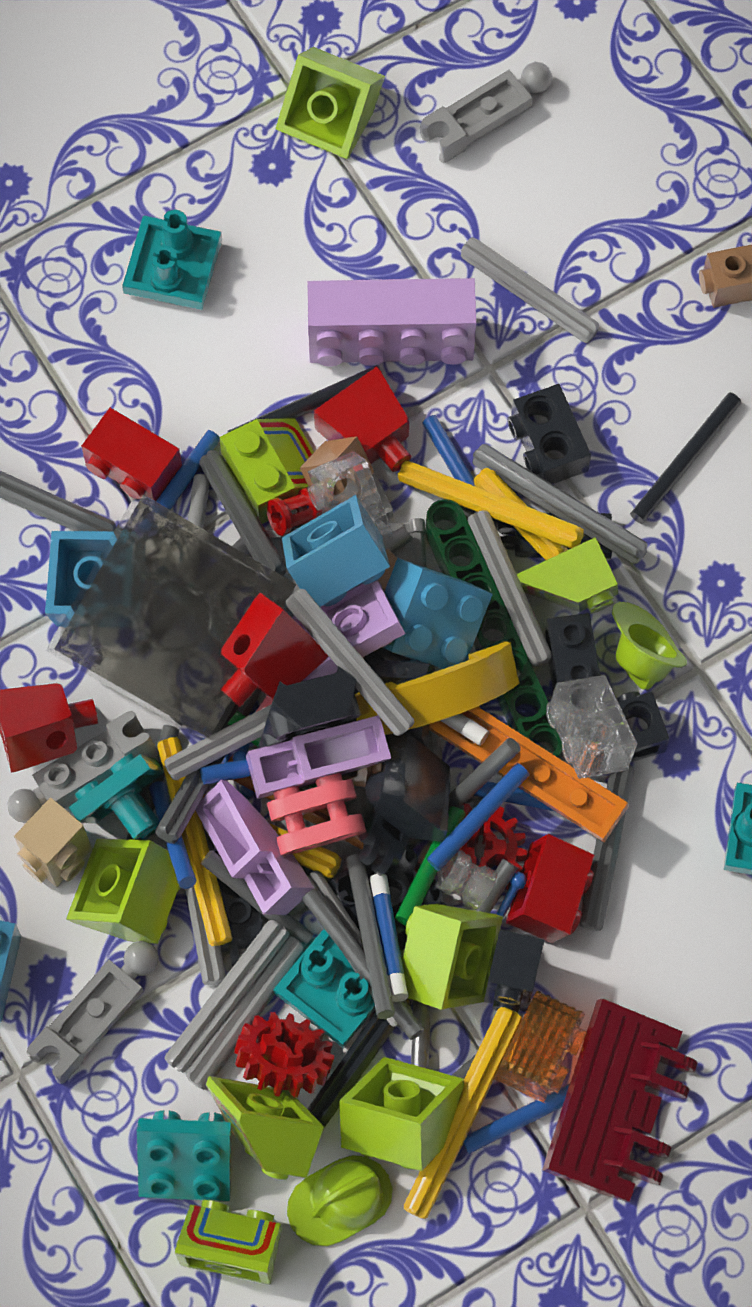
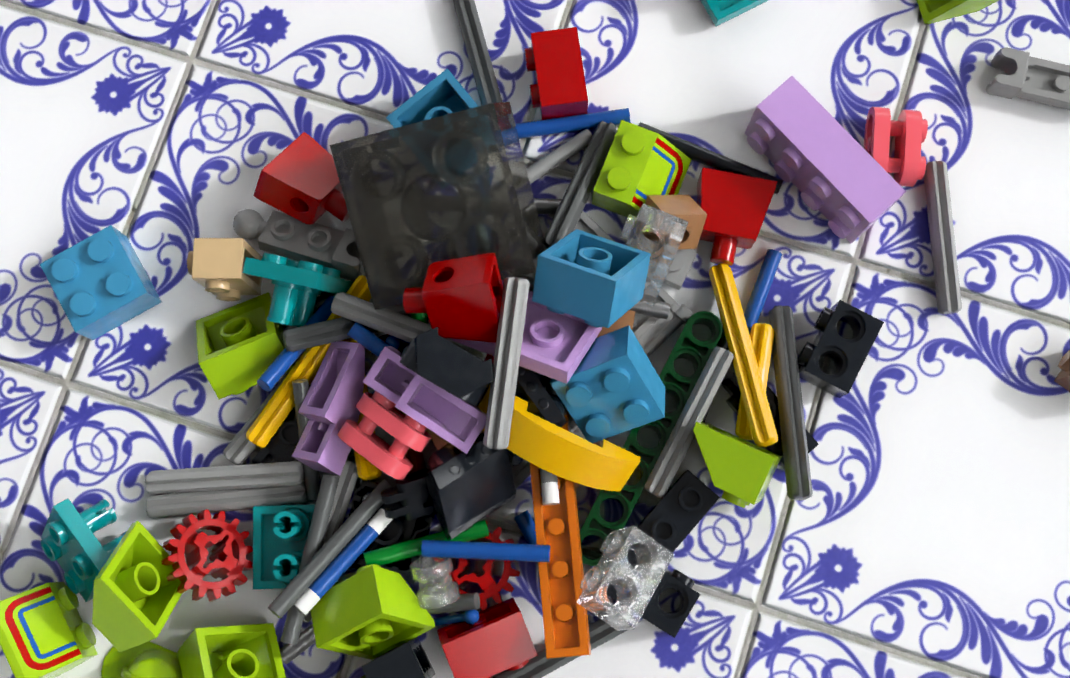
camera: 55 degrees right, 10 degrees up
light grey plate [26,941,159,1084] -> none
red bush [266,487,322,536] -> none
black axle [307,998,411,1130] -> none
dark grey bar [448,738,521,810] -> none
lime piece [611,602,687,690] -> none
black bar [630,392,741,524] -> none
none -> coral brick [864,106,928,187]

